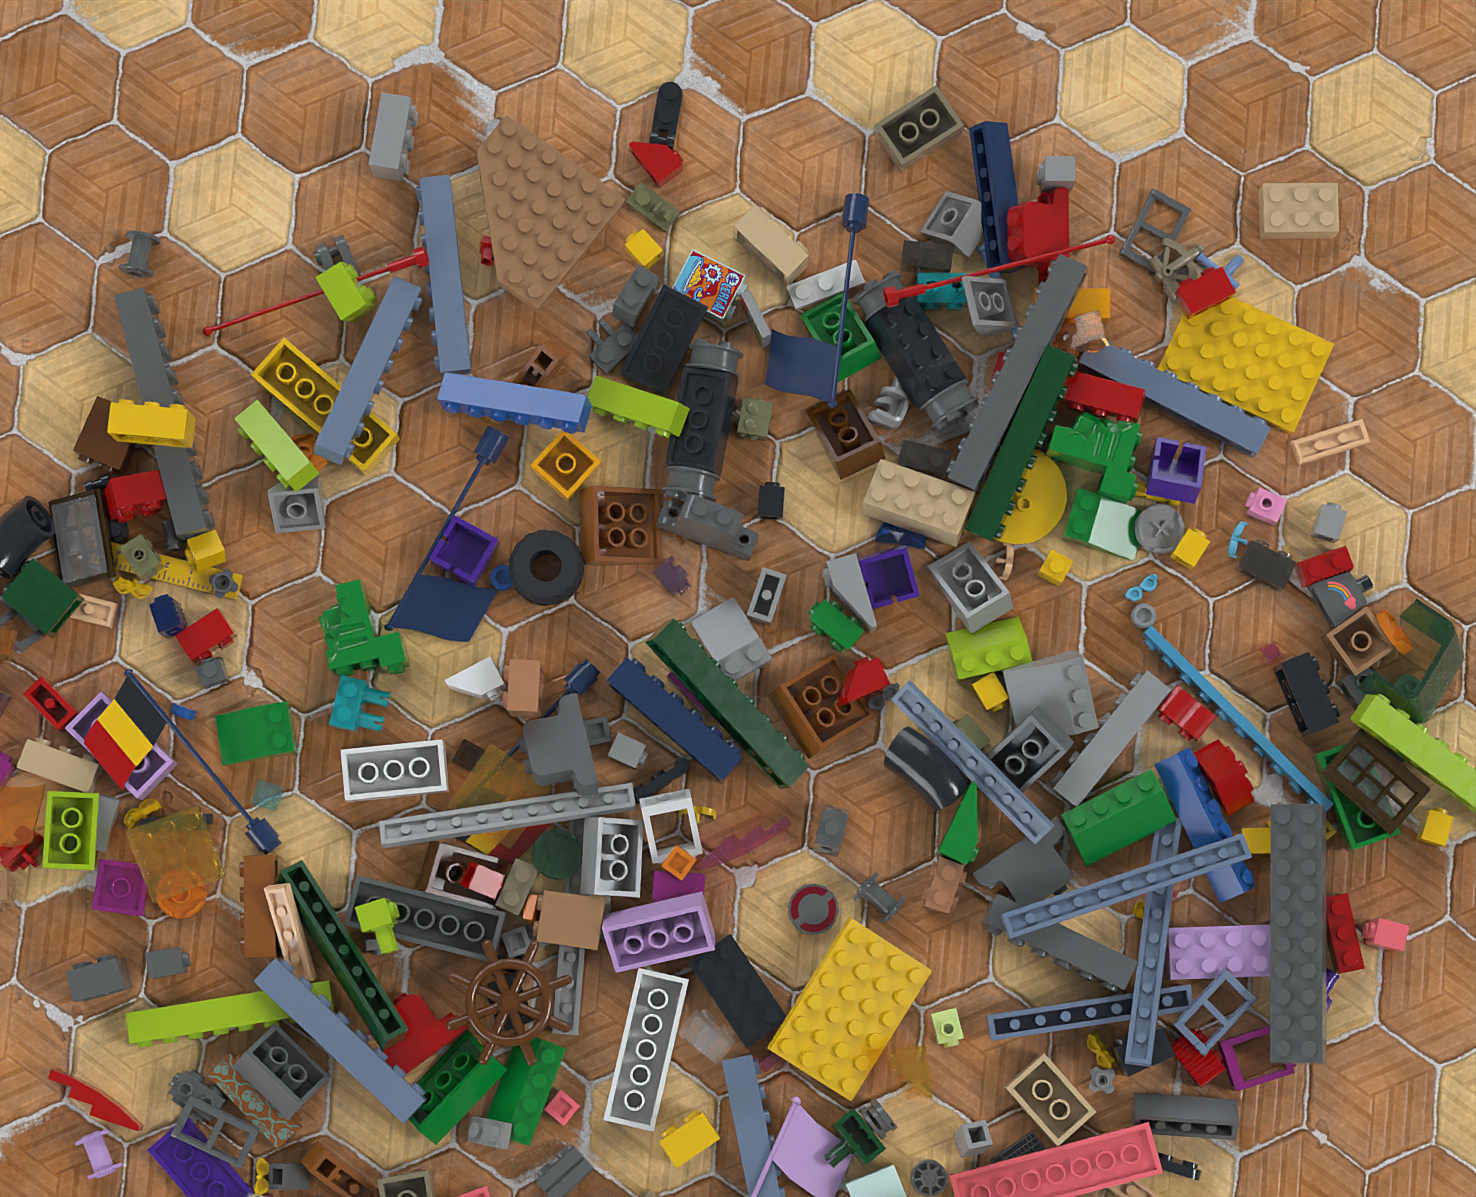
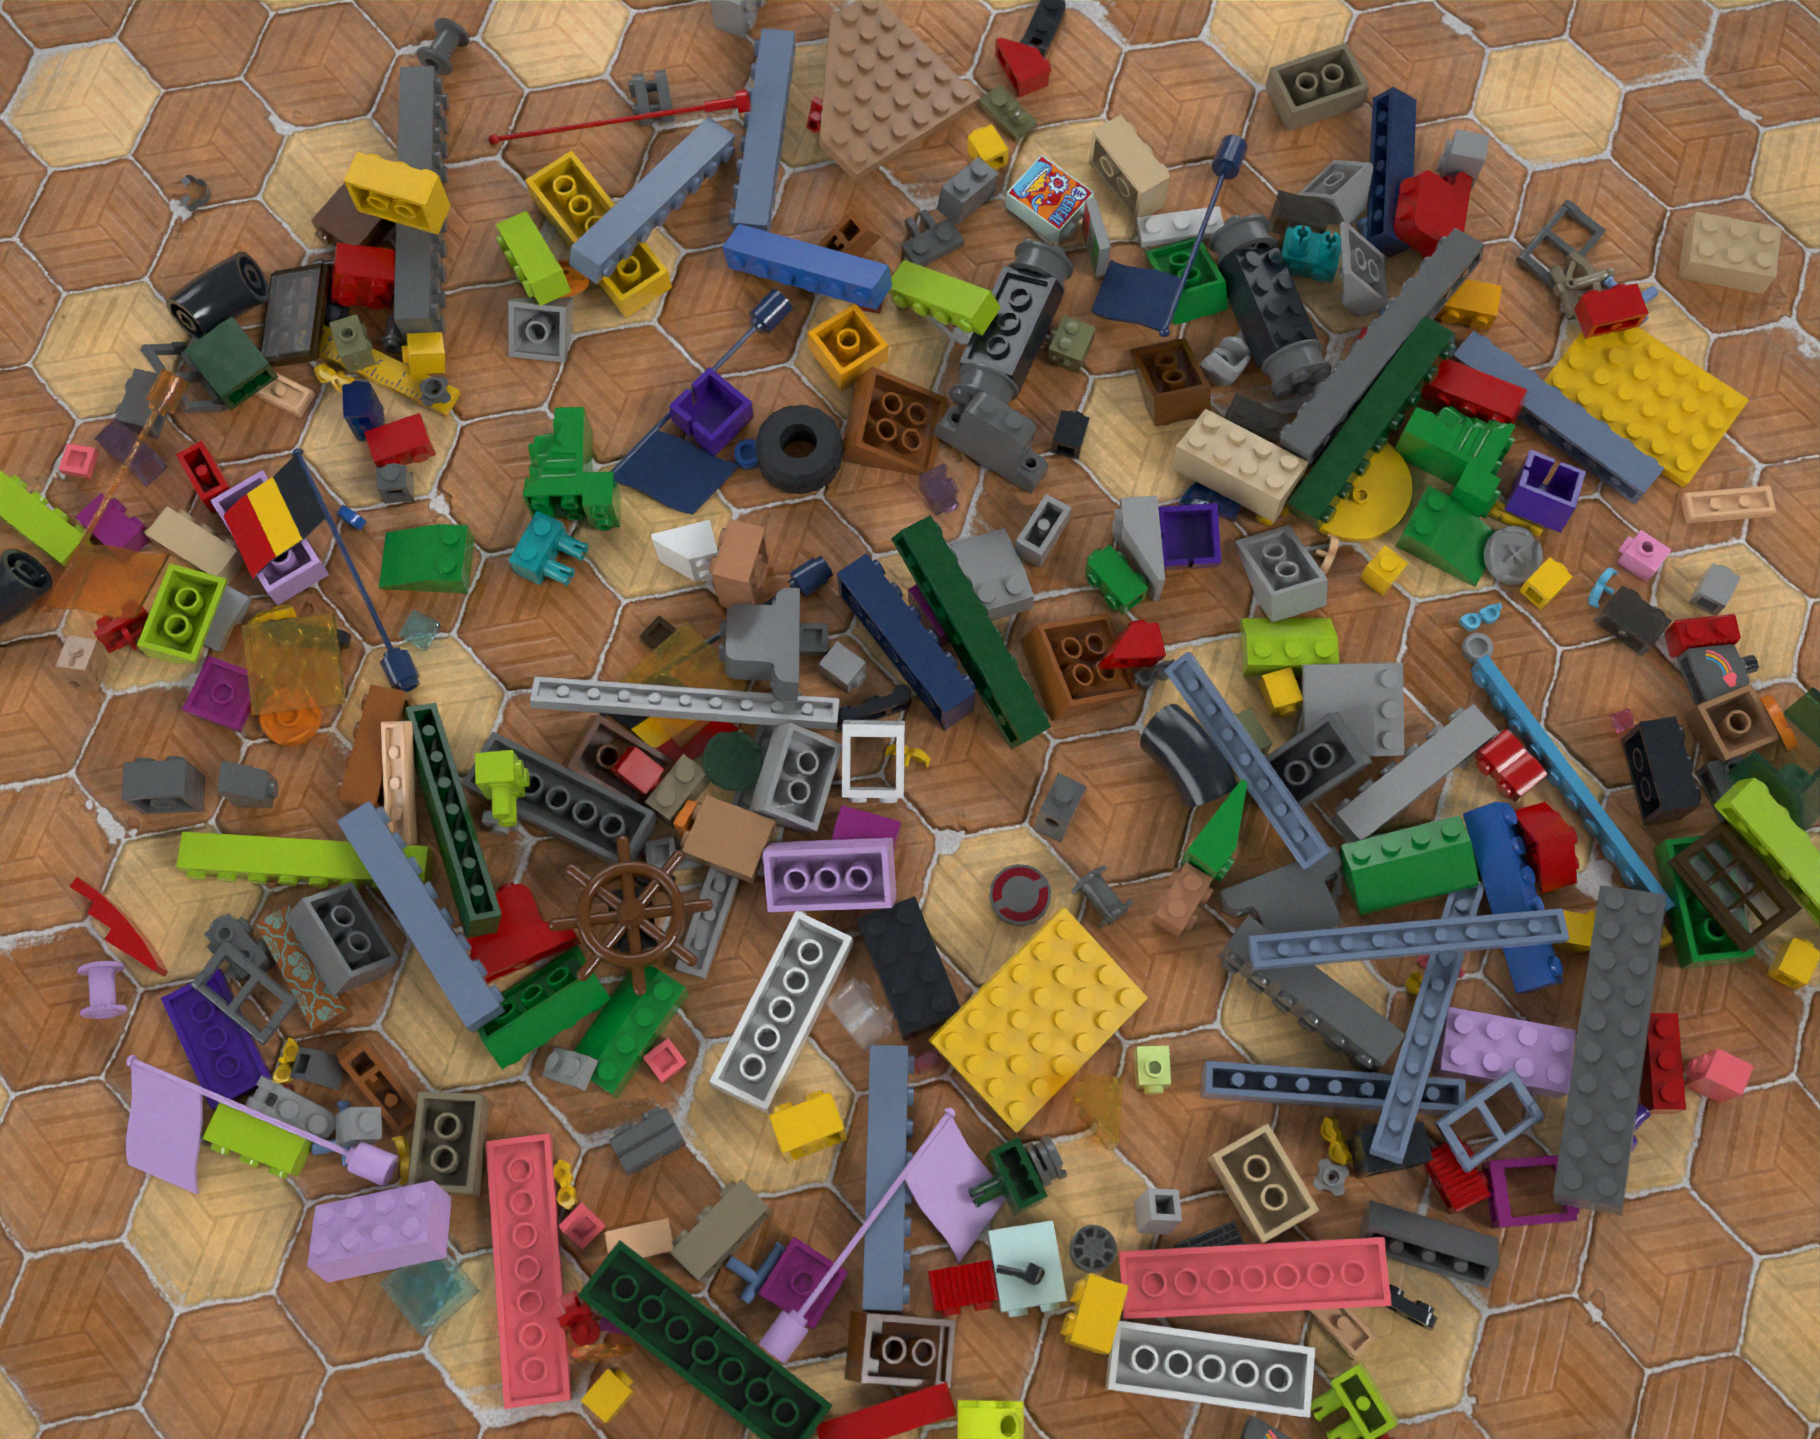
camera: 15 degrees right, 10 degrees down
lime brick [315,261,378,323] -> none
white brick [341,739,449,802] -> none
black plate [620,284,709,396] -> none
orange plate [661,845,698,881] -> none
clear pink slope [695,816,791,872] -> none
red piece [883,234,1115,308] -> none
clear orange brick [1055,310,1109,357] -> none

